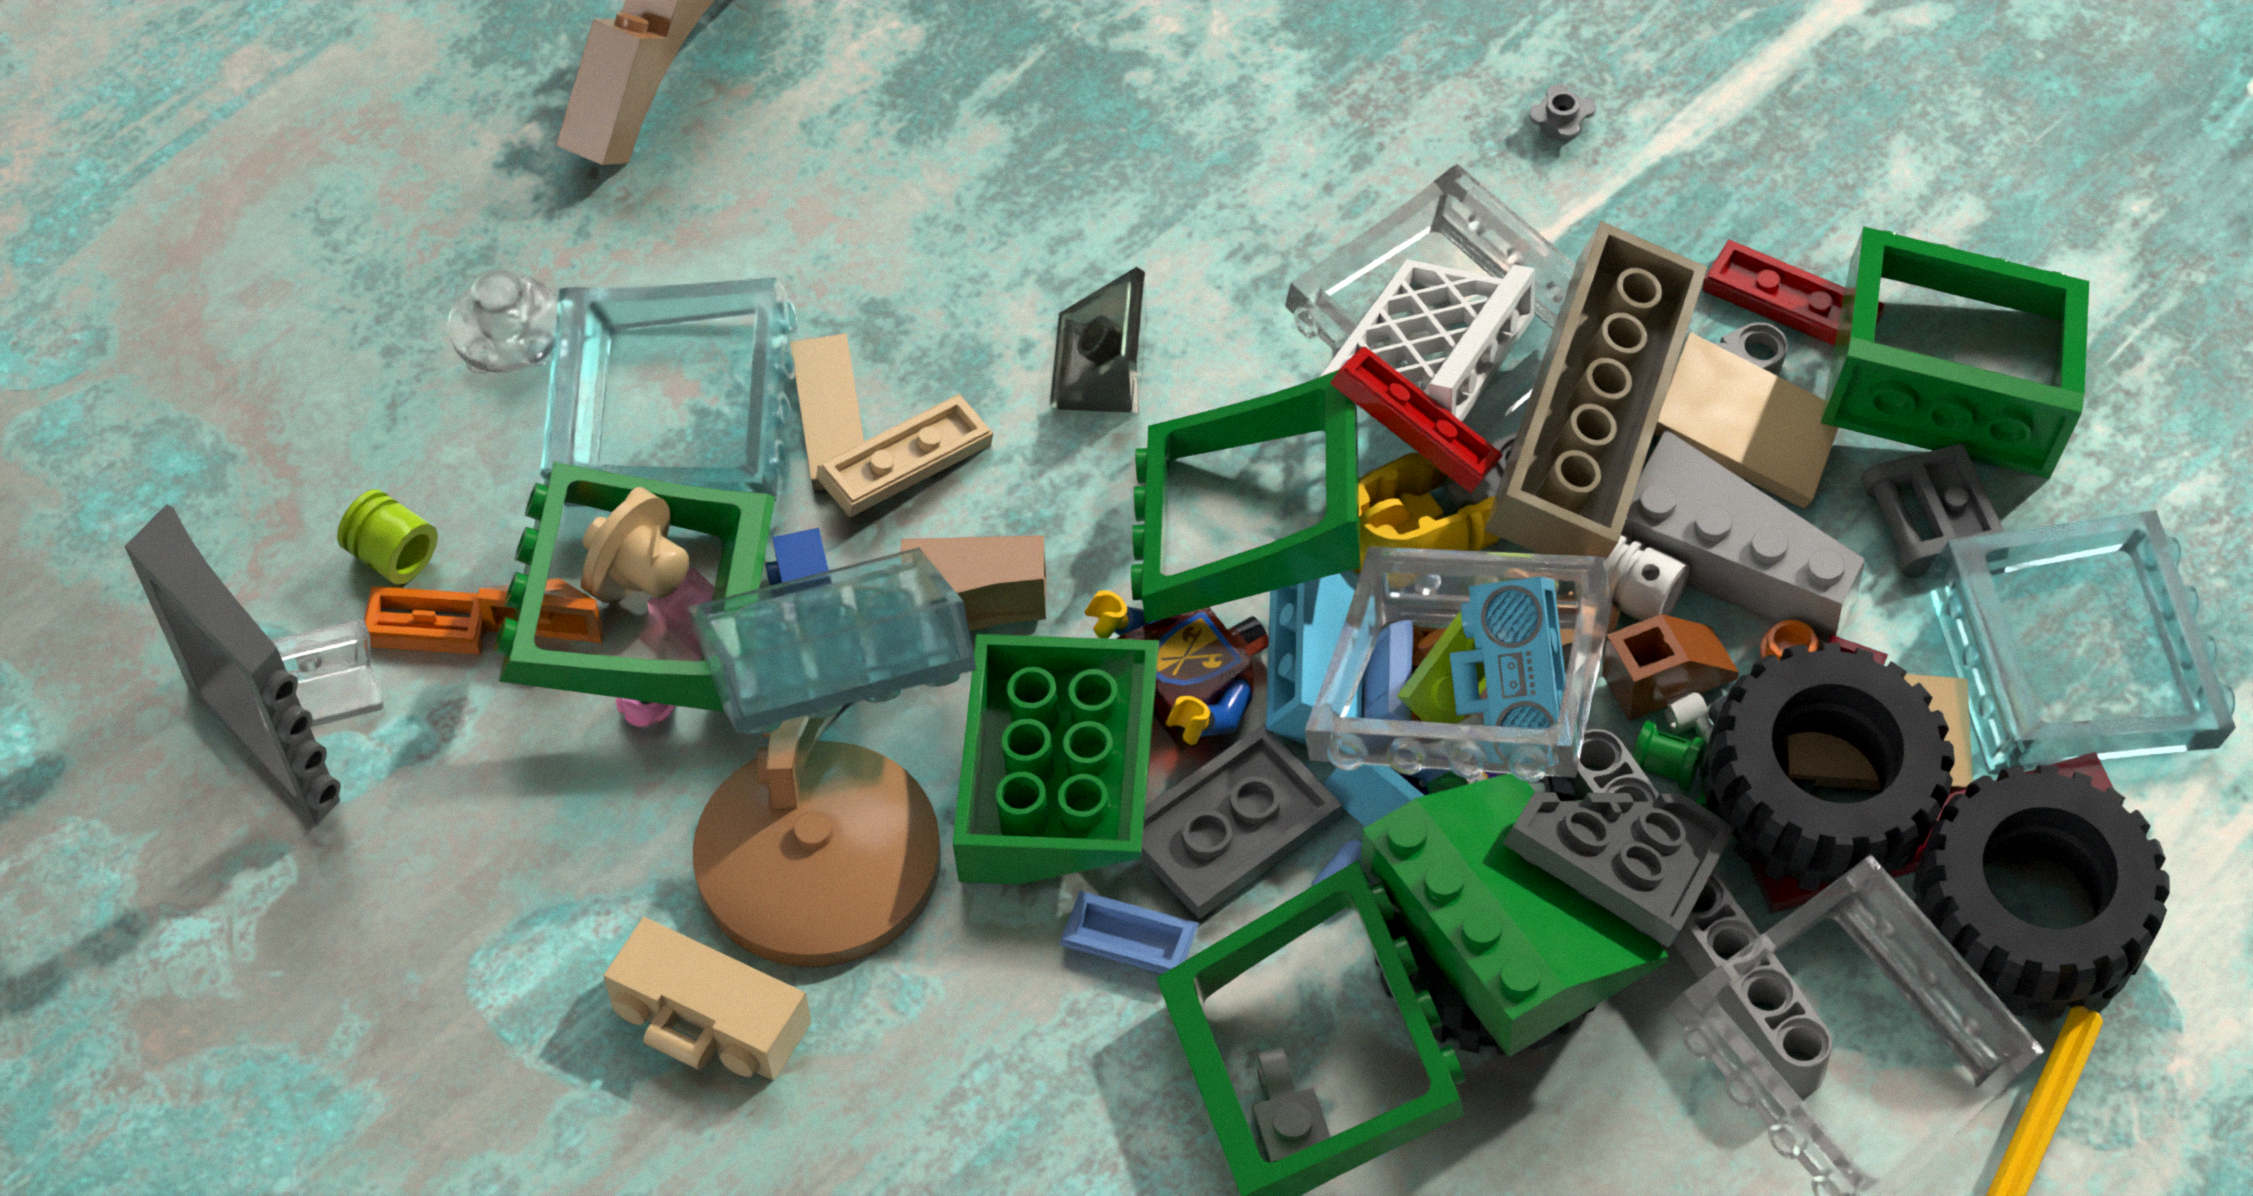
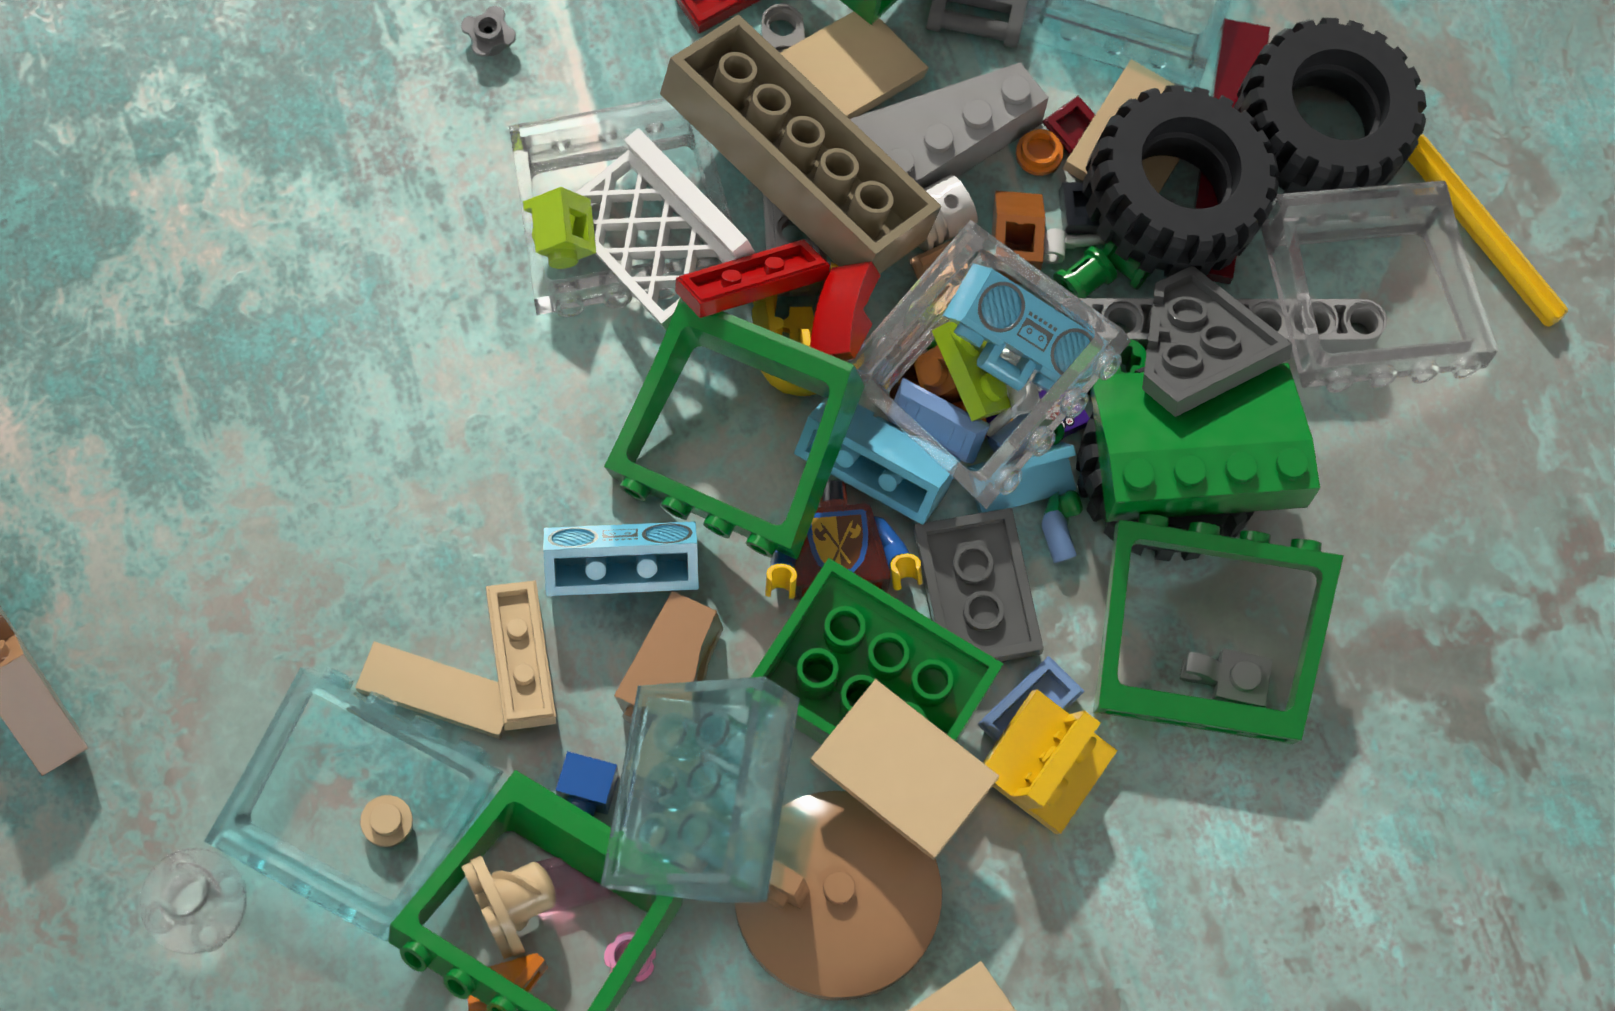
camera: 70 degrees left, 15 degrees up
clear smoke slope [1050,267,1147,413] -> none
none -> tan plate [360,795,413,848]
none -> lime brick [523,187,596,269]
none -> medium azure piece [543,521,699,596]
none -> red slope [810,261,881,361]
none -> tan tile [810,679,999,860]
none -> yellow bracket [982,690,1118,834]

